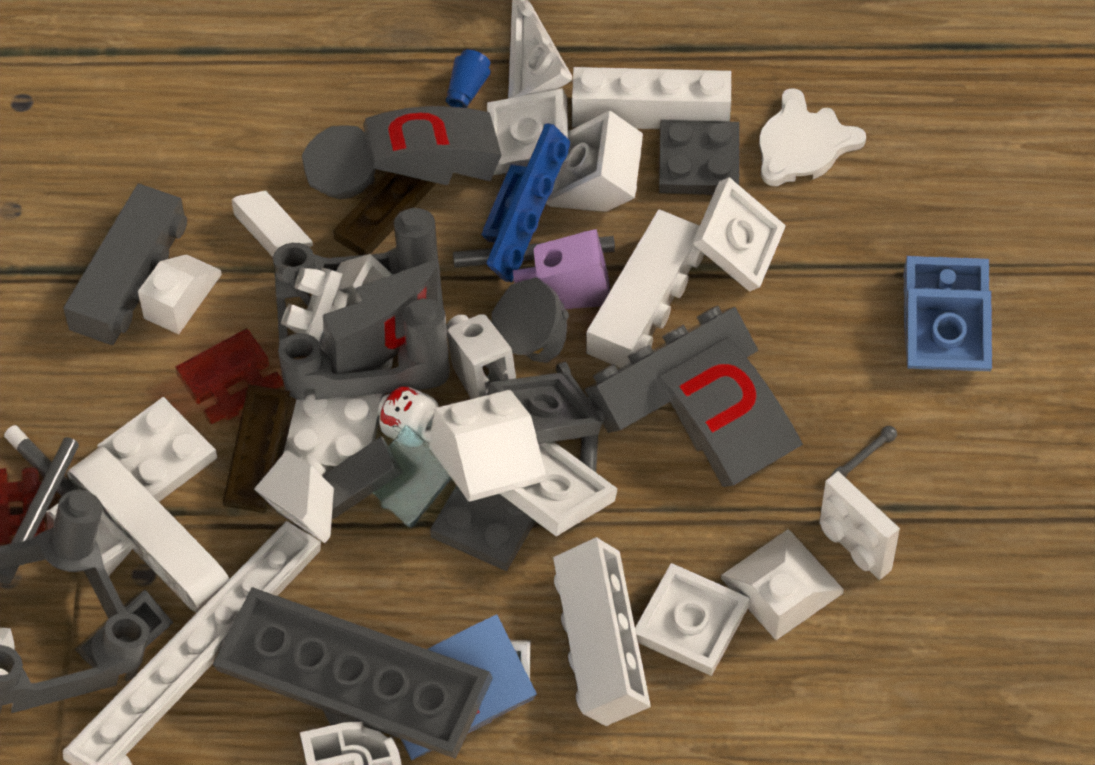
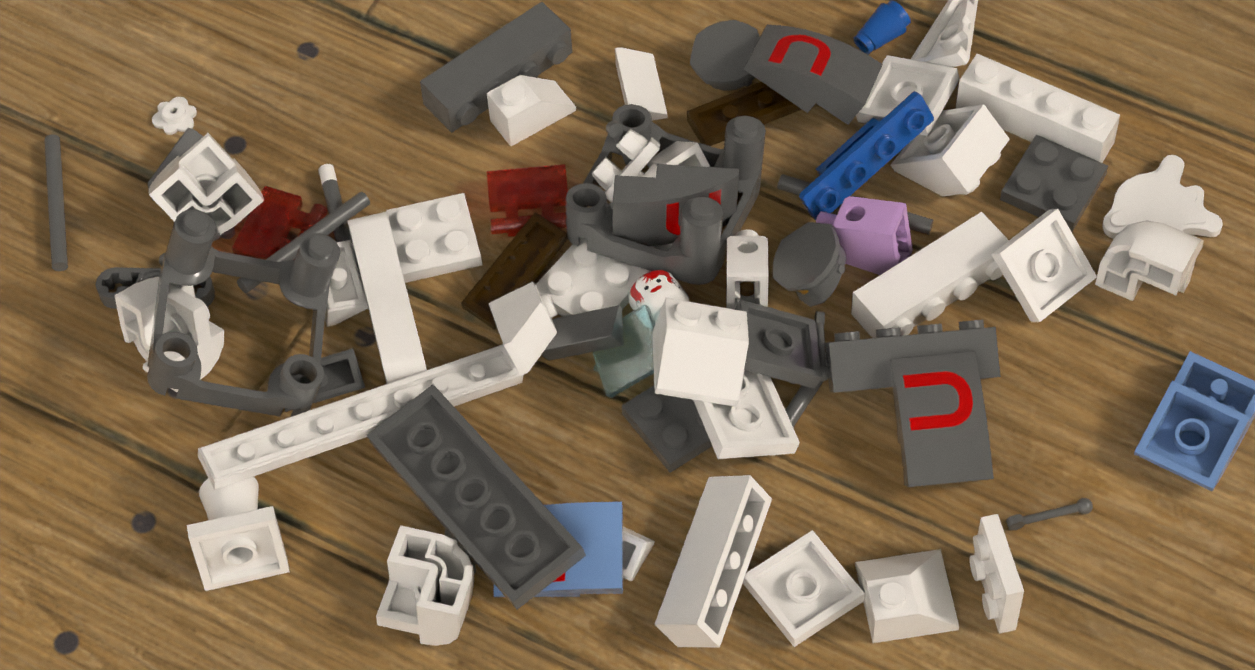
camera: 30 degrees right, 0 degrees up
none -> white brick [1095,220,1204,301]

